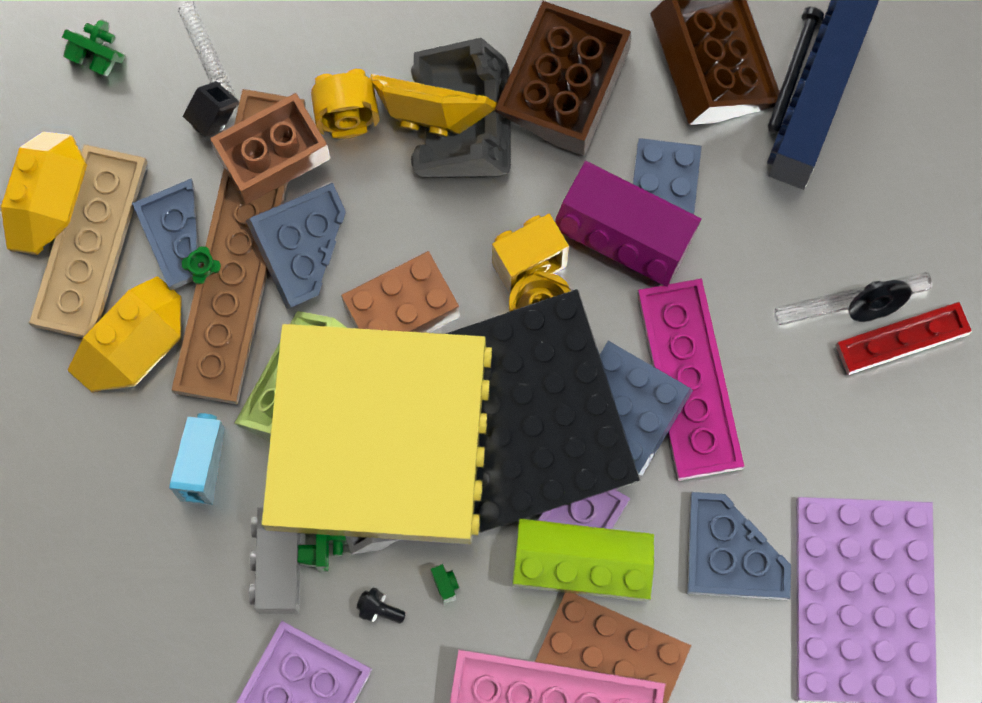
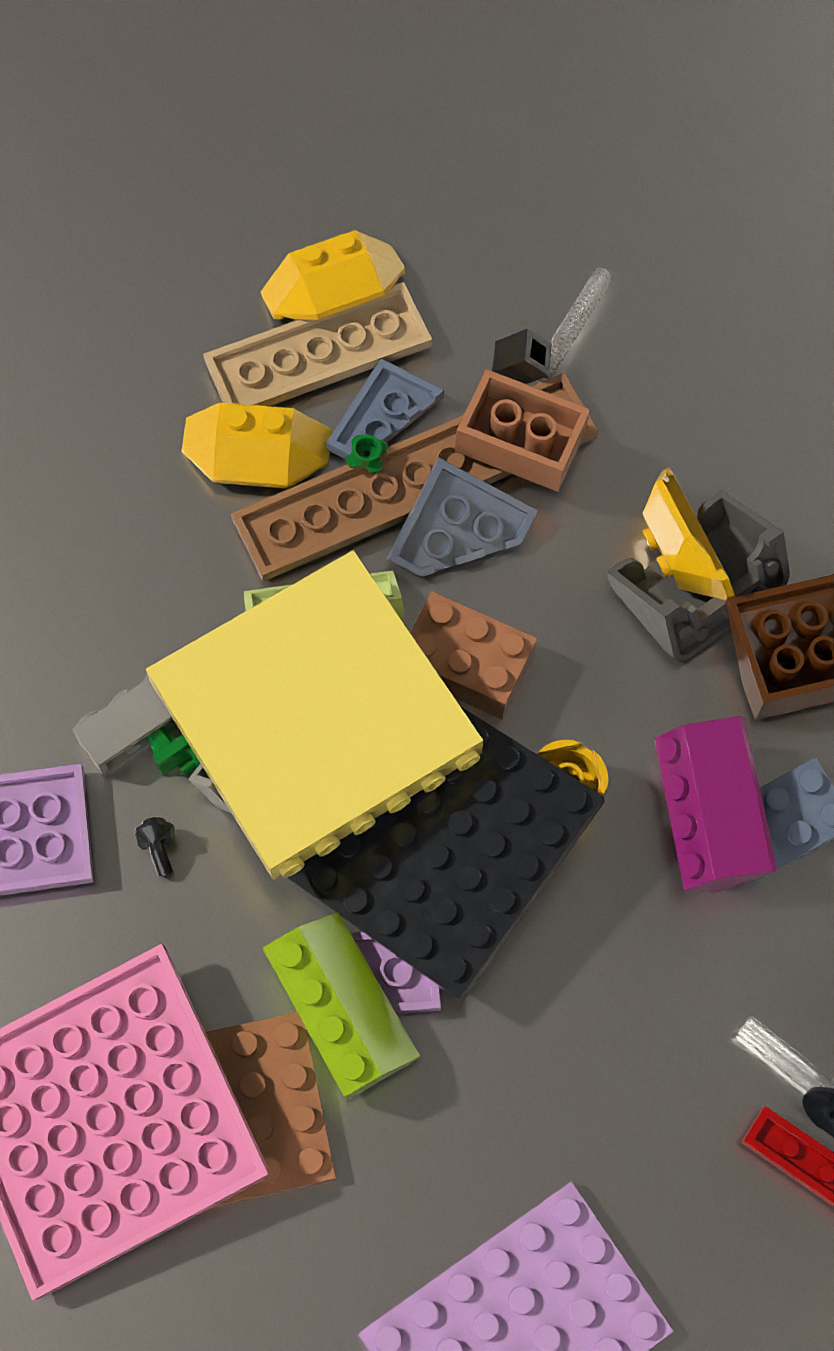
camera: 50 degrees right, 5 degrees down
green hips [62,20,126,76] -> none
medium azure slope [169,413,225,505] -> none
yellow brick [311,69,379,139] -> none
green plate [430,564,460,605] -> none
yellow brick [492,213,569,294] -> none
sand blue plate [600,340,693,476] -> none
dark pink plate [637,278,744,481] -> none
sand blue plate [687,492,791,600] -> none

